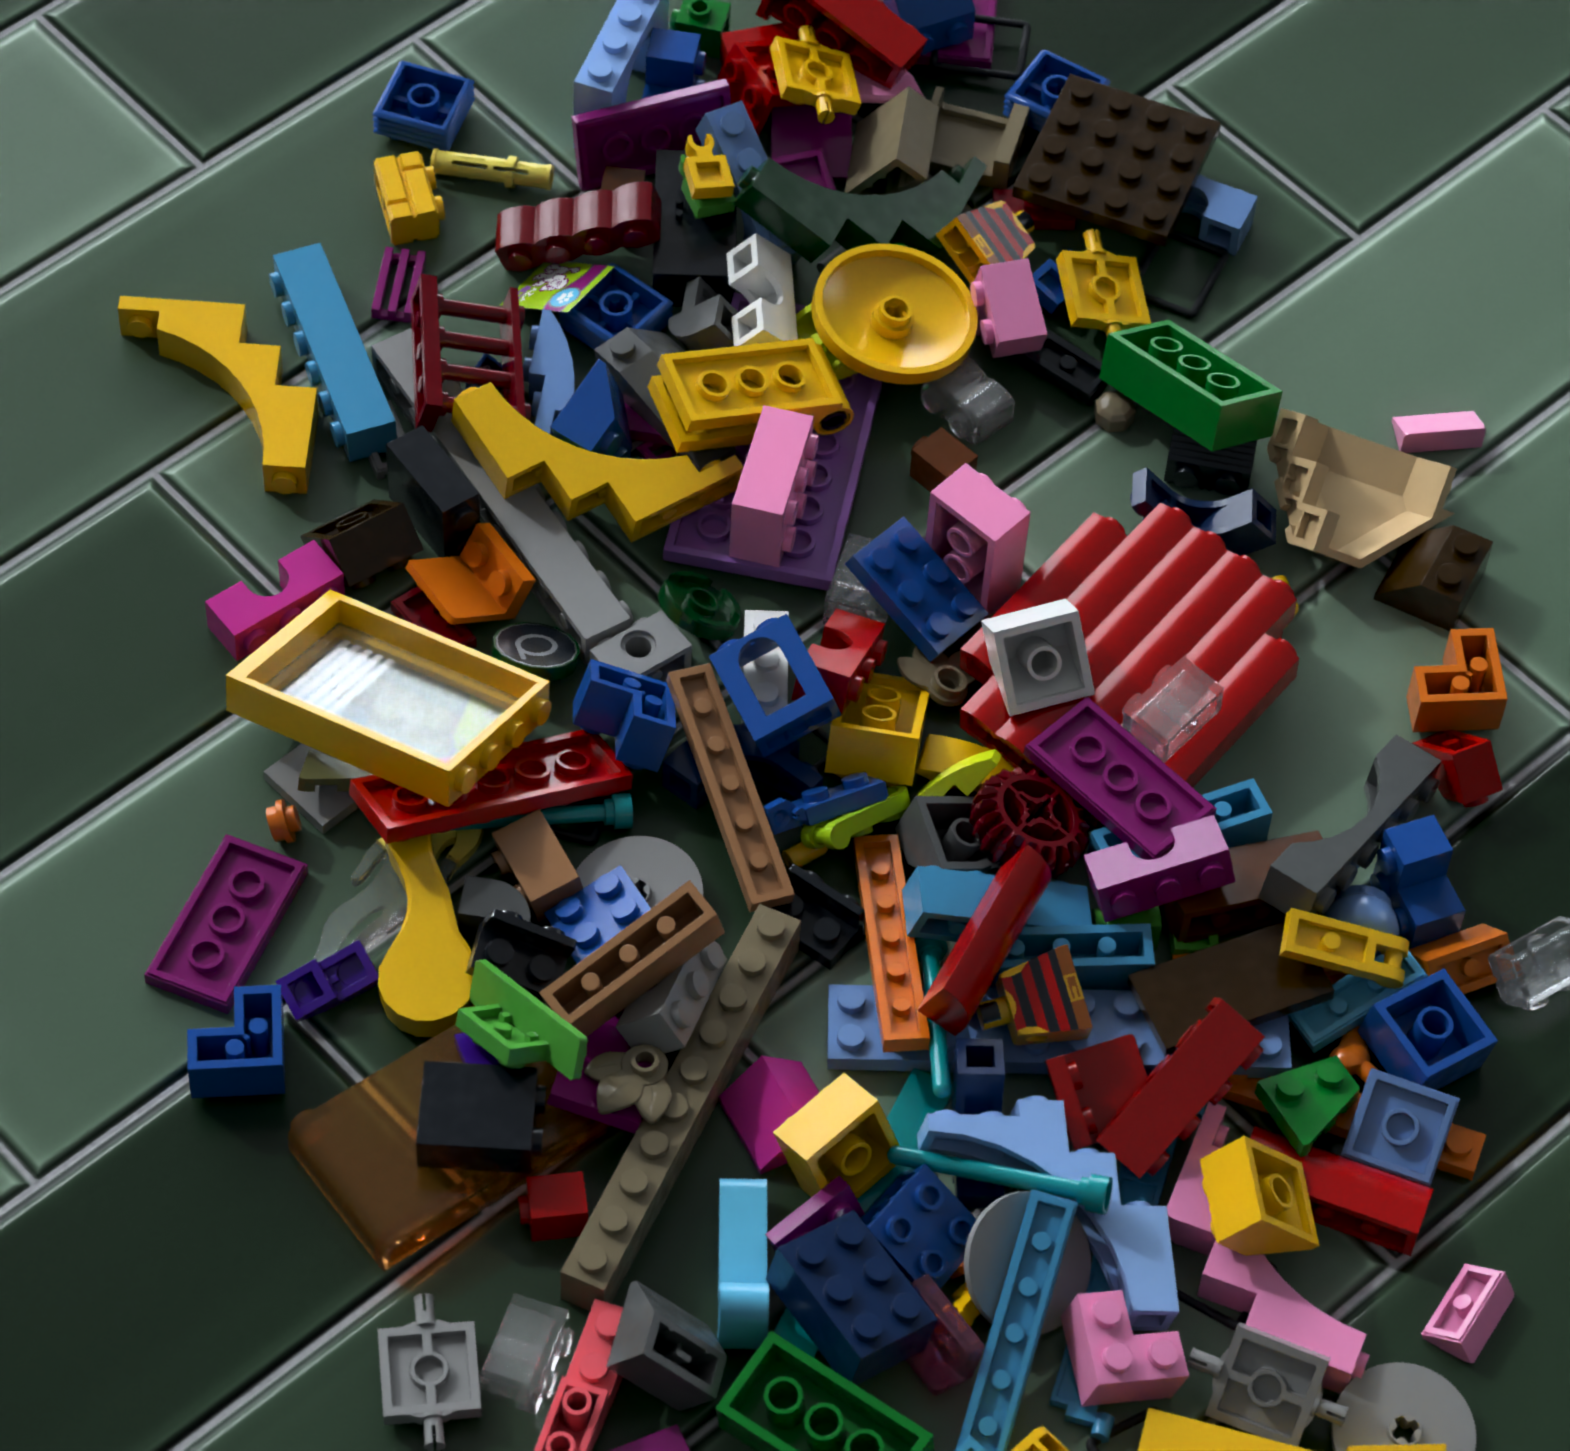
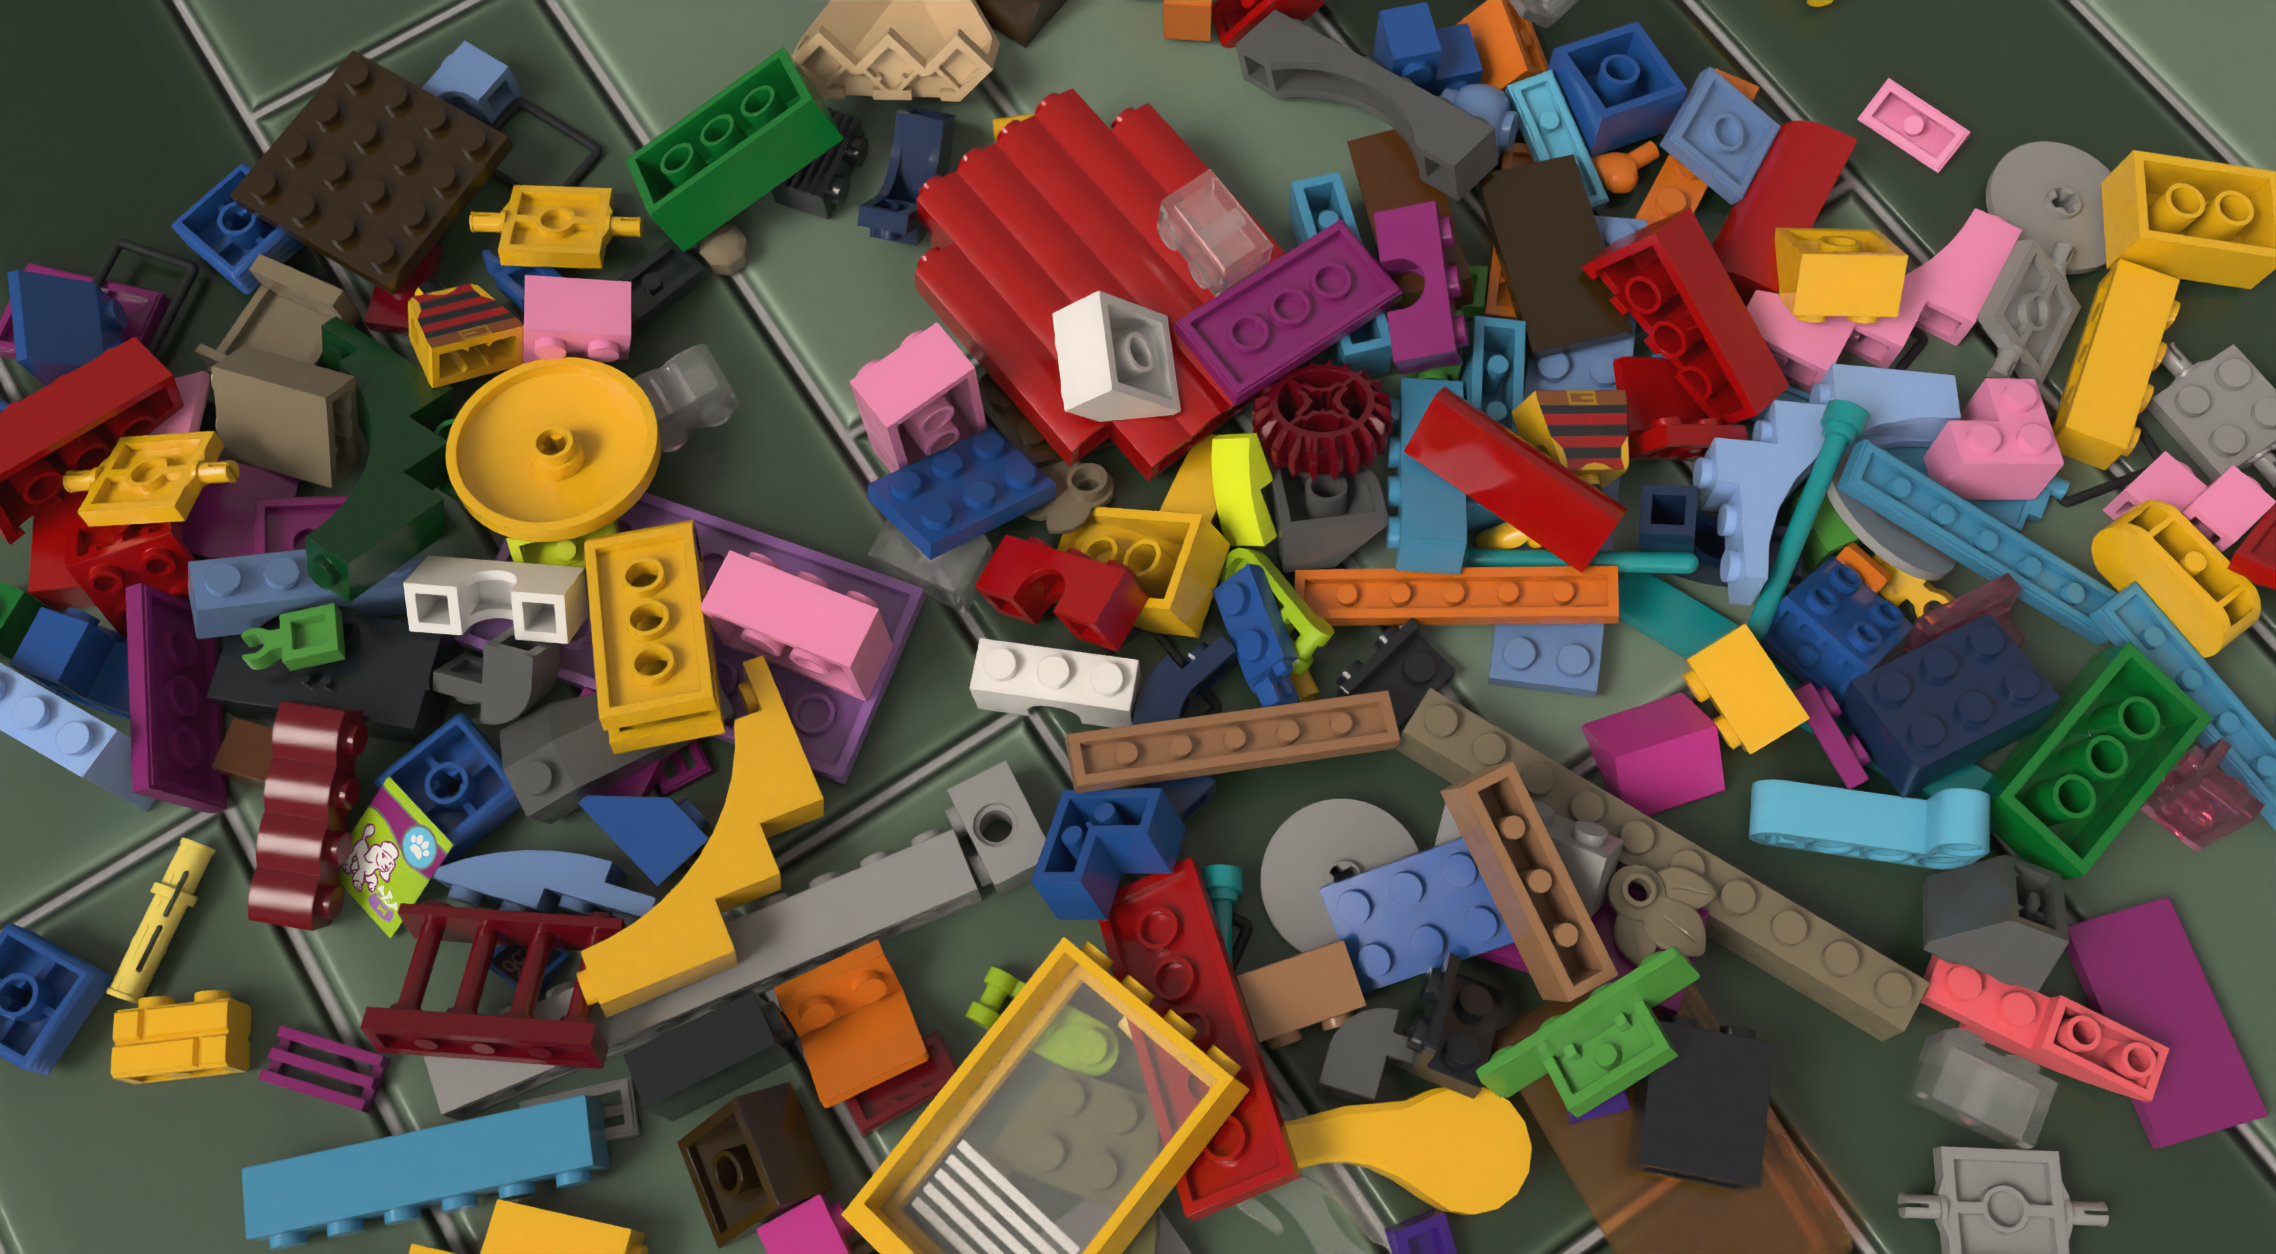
camera: 75 degrees left, 15 degrees up
tile [492,622,580,681] -> none
red brick [518,1171,588,1242] -> none
dark green tile [657,571,742,640] -> none
yellow plate [683,133,735,199] -> none
blue panel [709,613,842,757] -> none
reddish brown brick [909,427,978,492] -> none
green wing [1254,1055,1360,1157] -> none
yellow plate [1279,908,1410,989] -> none

